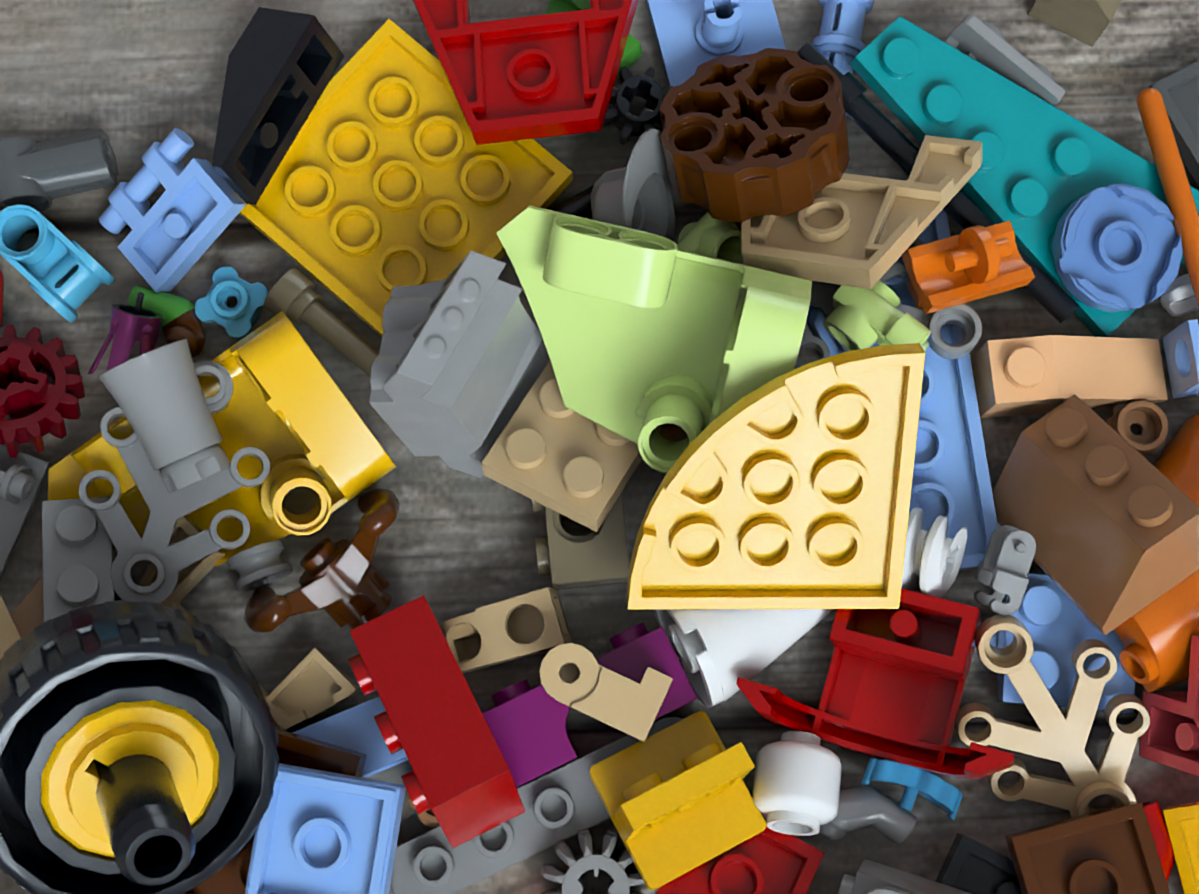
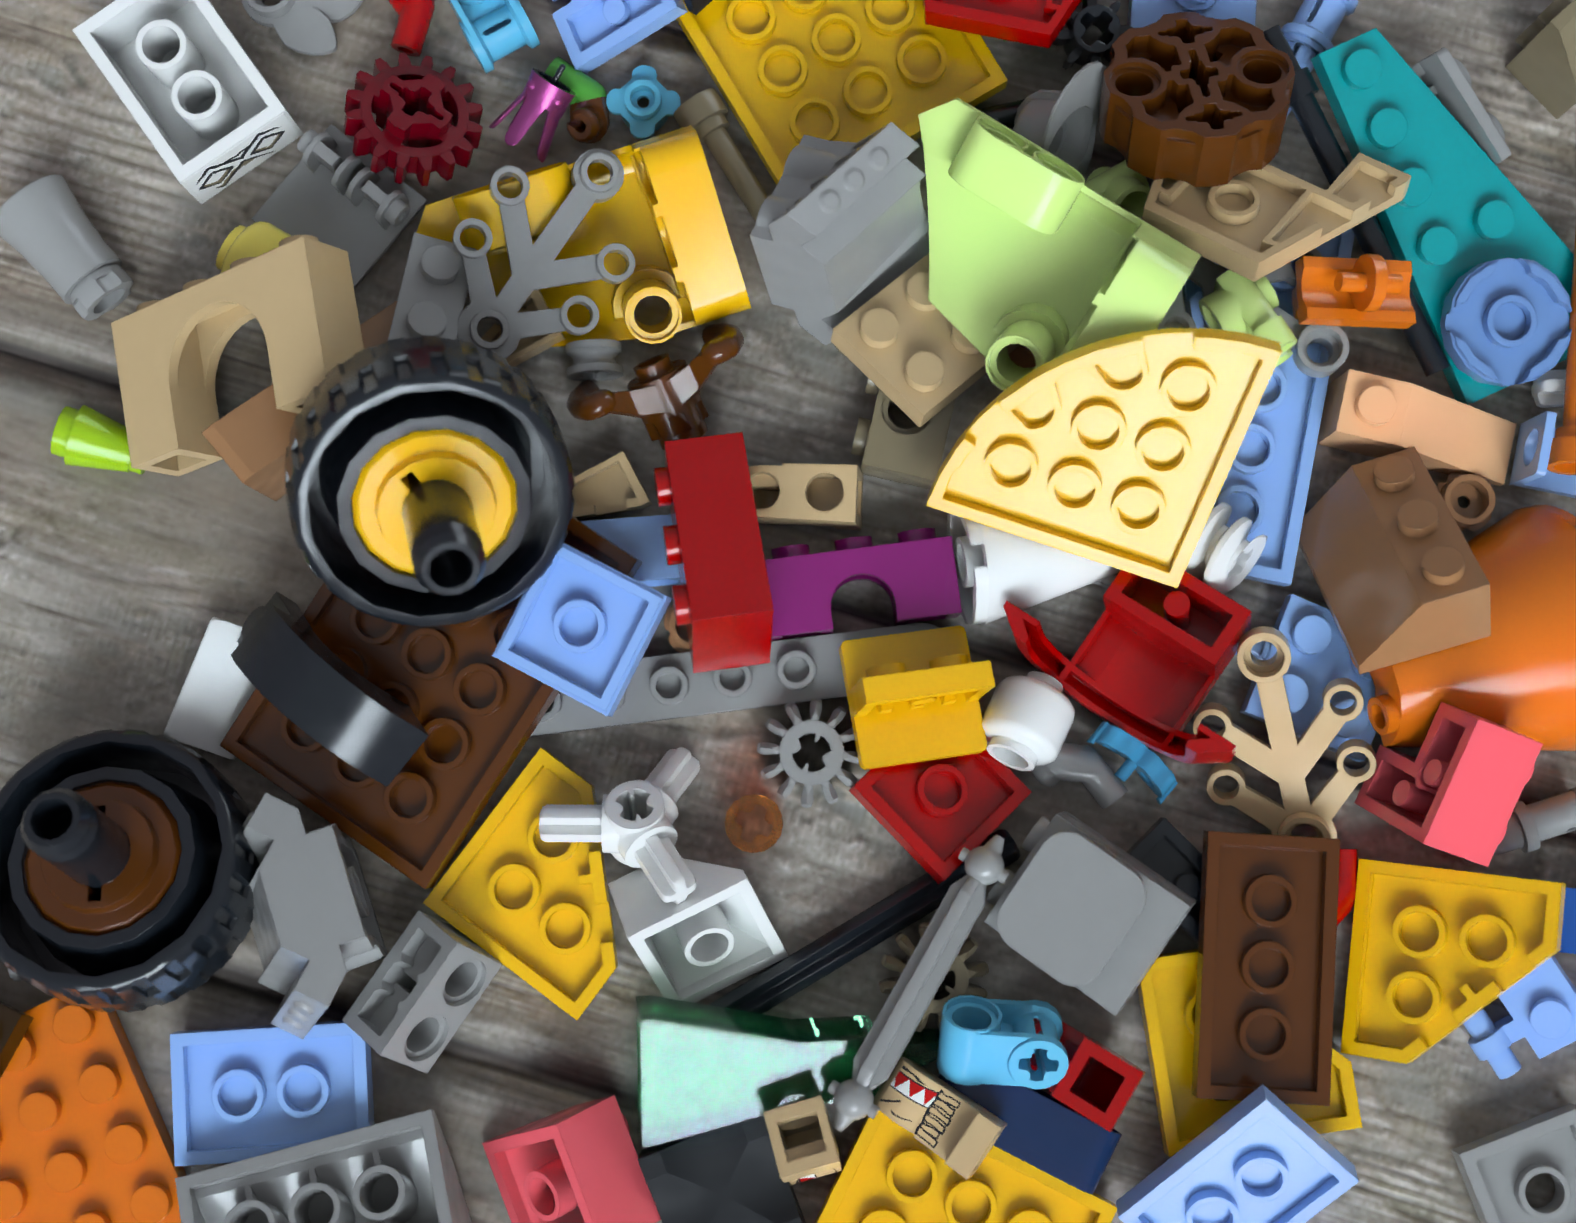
camera: 20 degrees right, 5 degrees up
light grey plant [99,339,231,493] -> none
tan leg [539,643,673,742] -> none
light grey piece [974,525,1036,616] -> none

